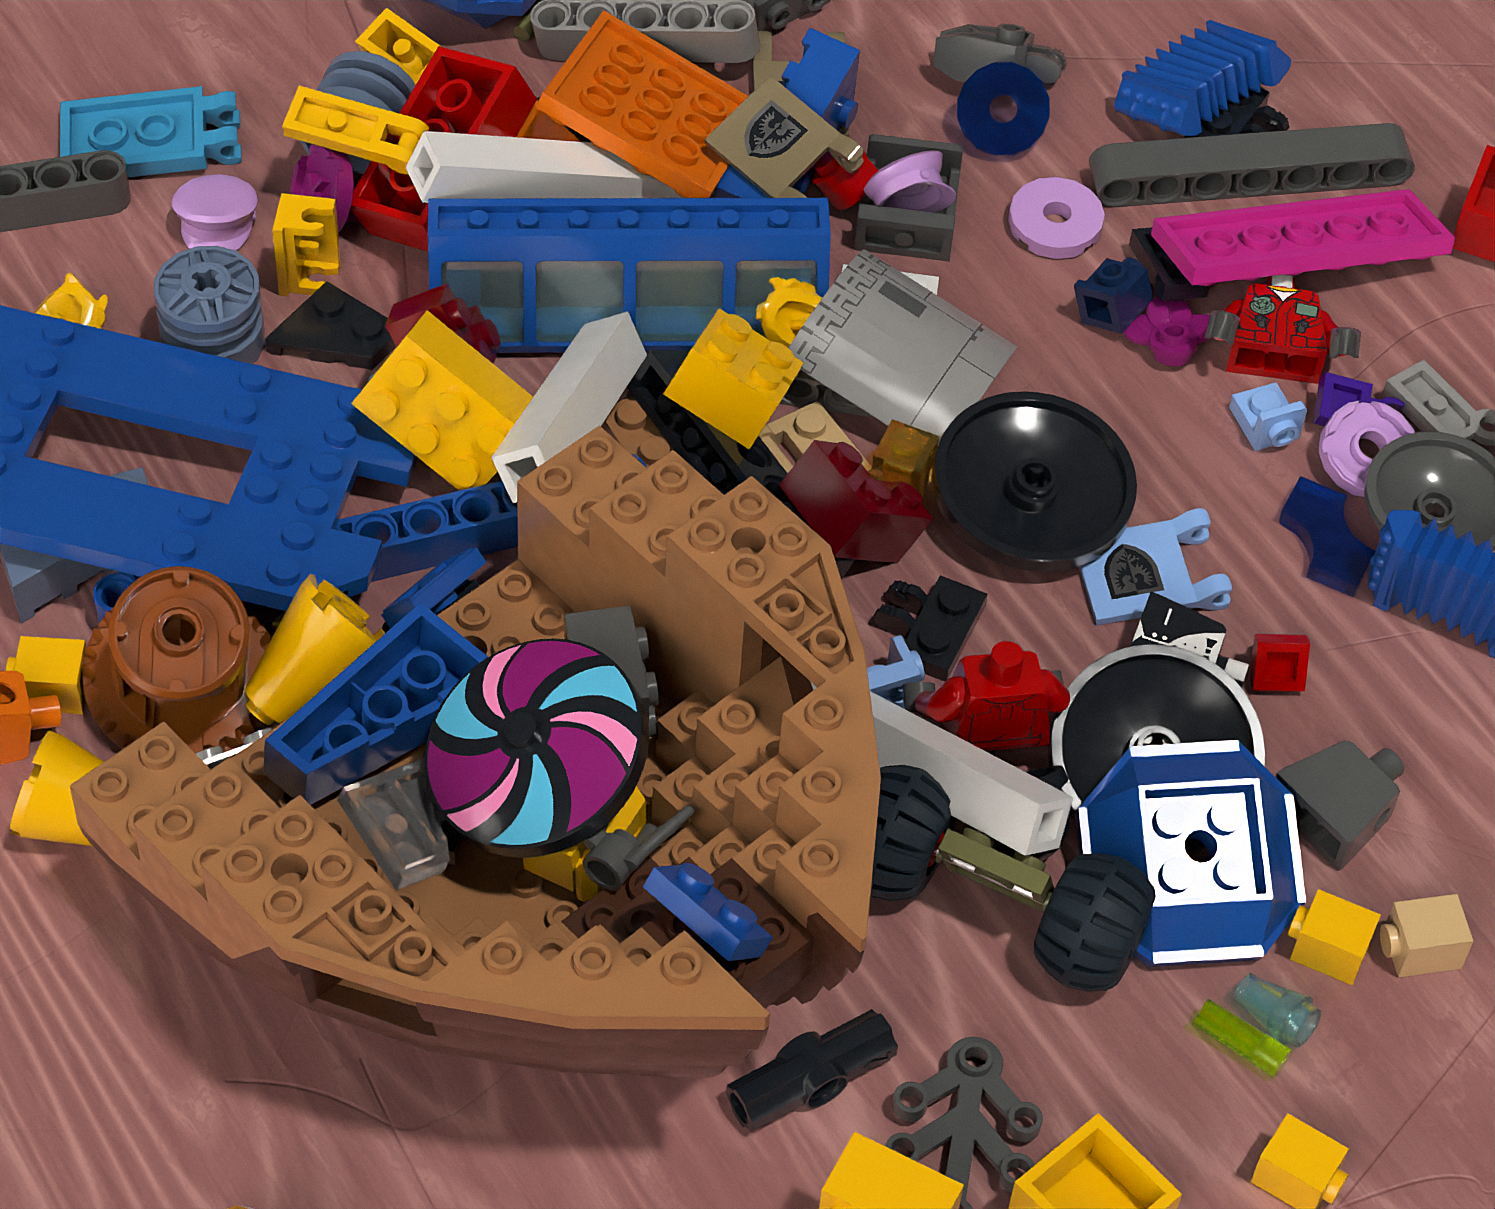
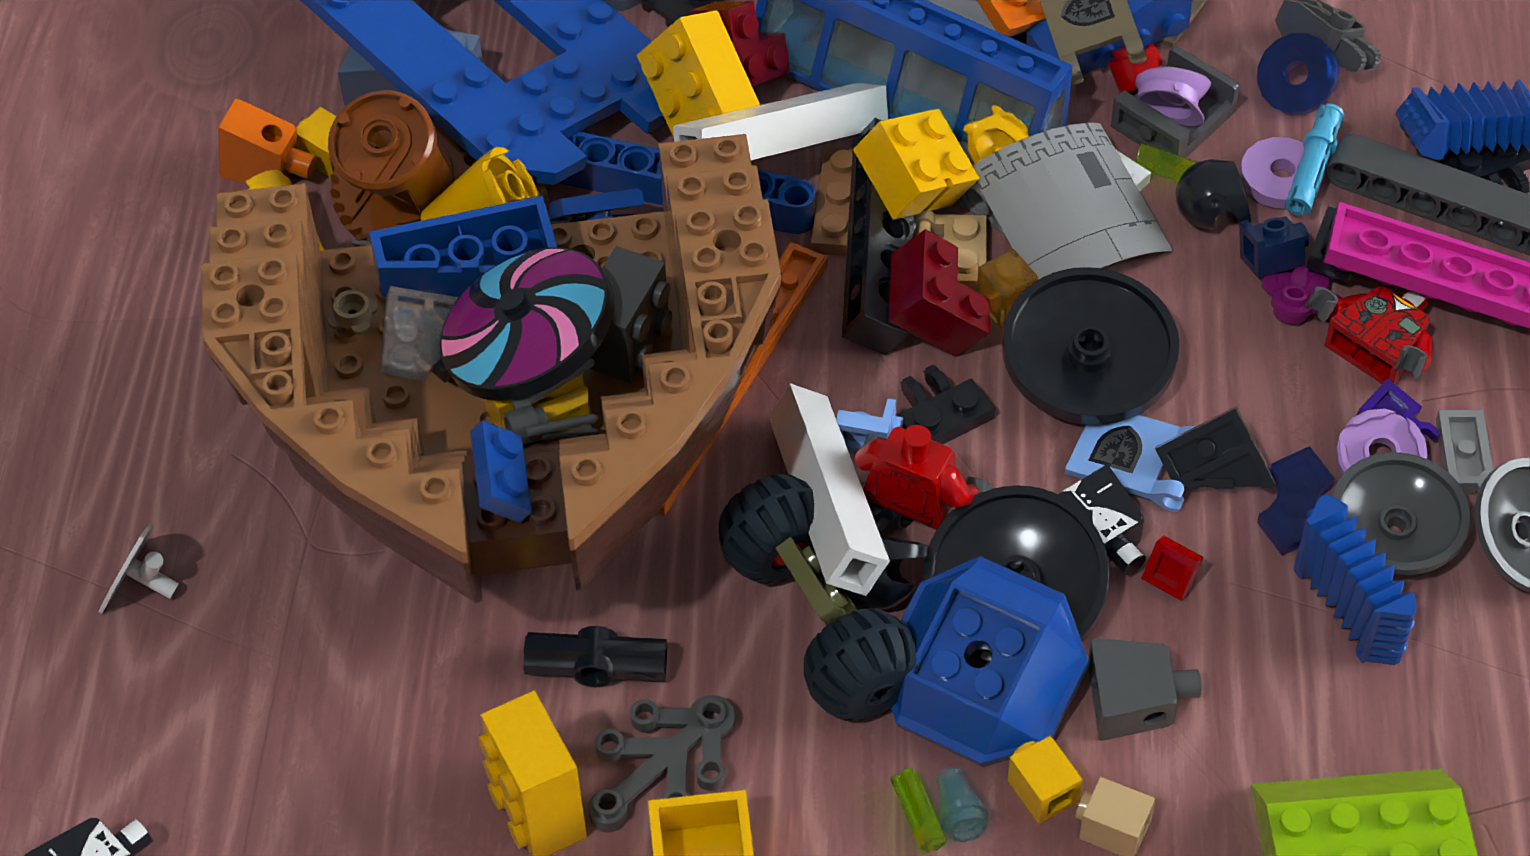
camera: 40 degrees right, 0 degrees up
light blue bracket [1229,382,1307,451] -> none
none -> clear neon green piece [1134,143,1196,182]
none -> black wing [1155,406,1277,489]
none -> black helmet [1175,159,1252,229]
none -> medium azure pin [1284,104,1344,216]

